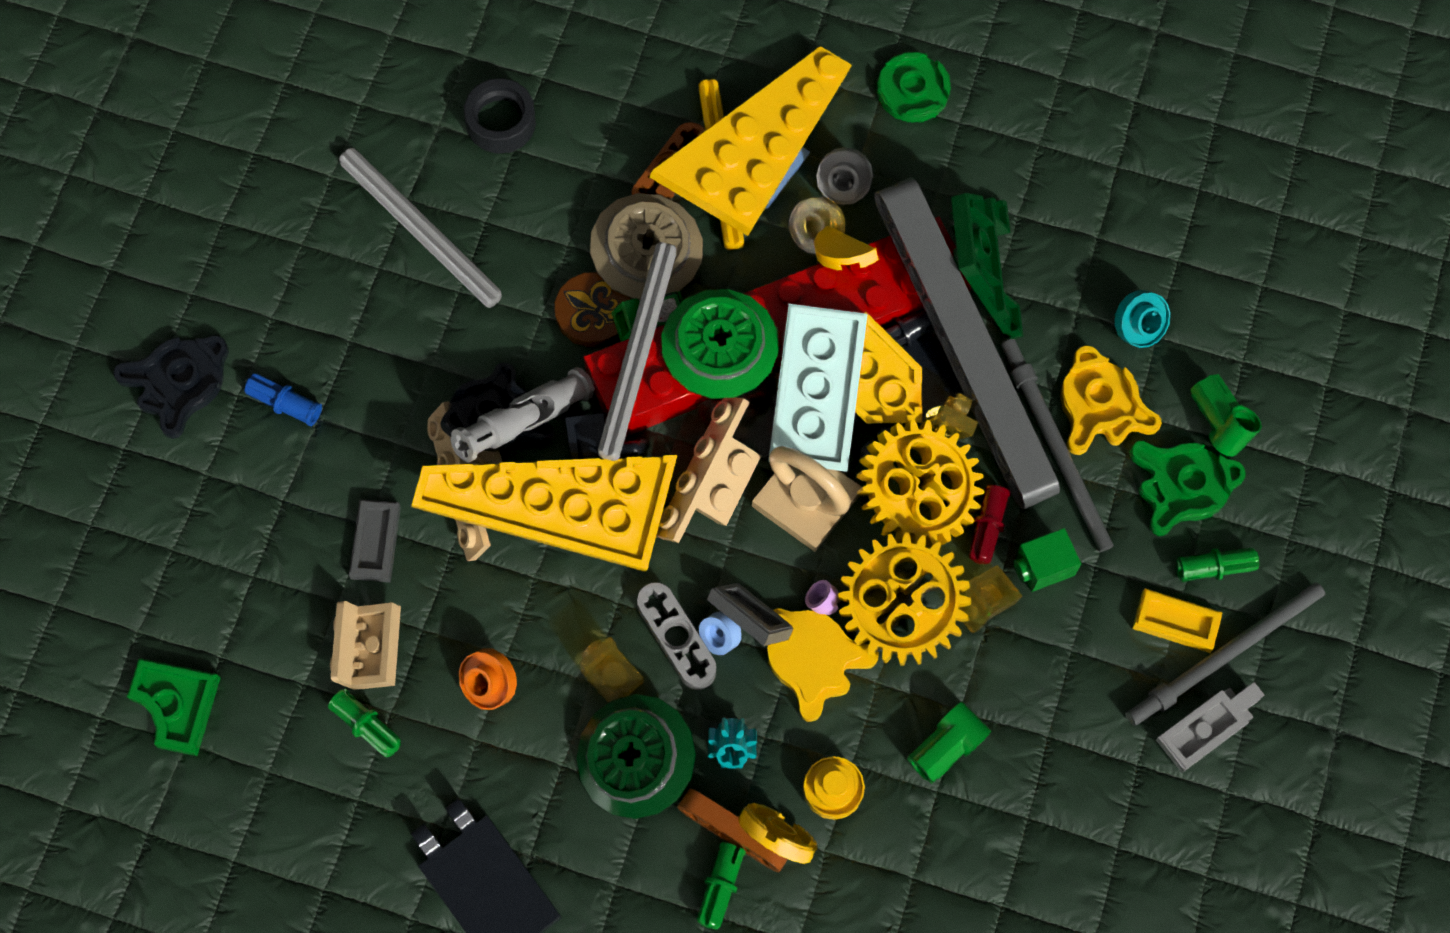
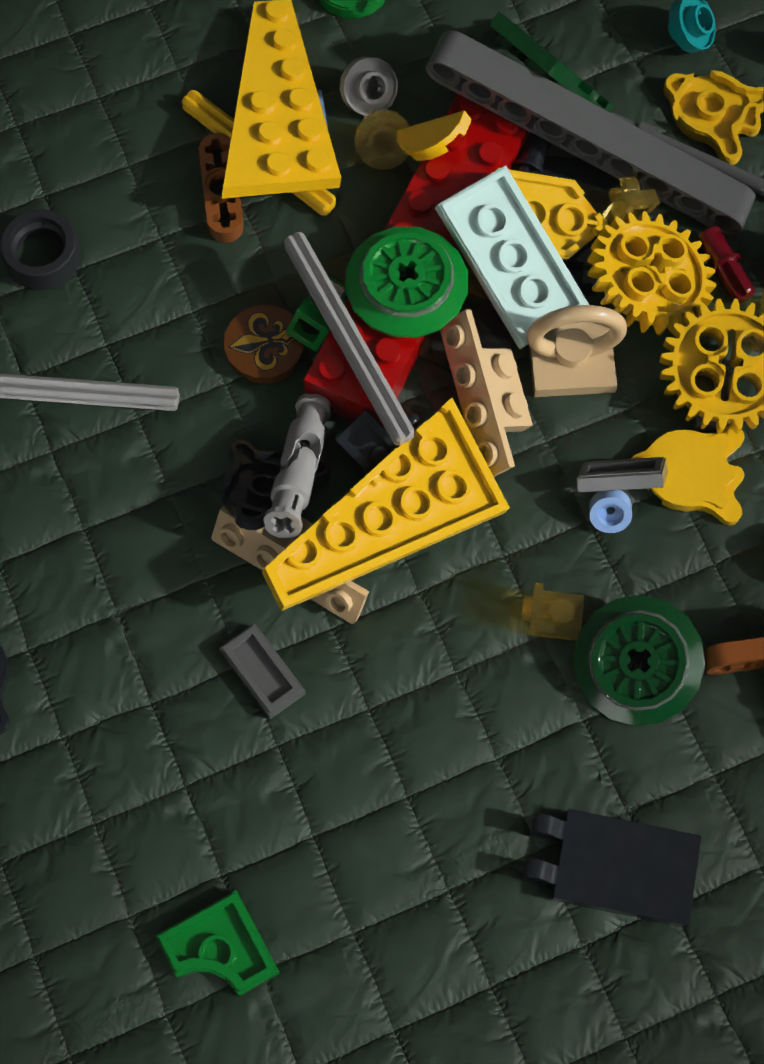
camera: 40 degrees left, 0 degrees up
blue axle [244,374,322,427] -> none
green axle [328,689,401,758] -> none
tan bracket [330,601,401,690] -> none
orange plate [458,648,517,710] -> none
dark tan piece [590,193,703,300] -> none
light grey beam [637,583,716,690] -> none
teal gear [708,718,757,769] -> none
lavender hinge [805,580,841,616] -> none

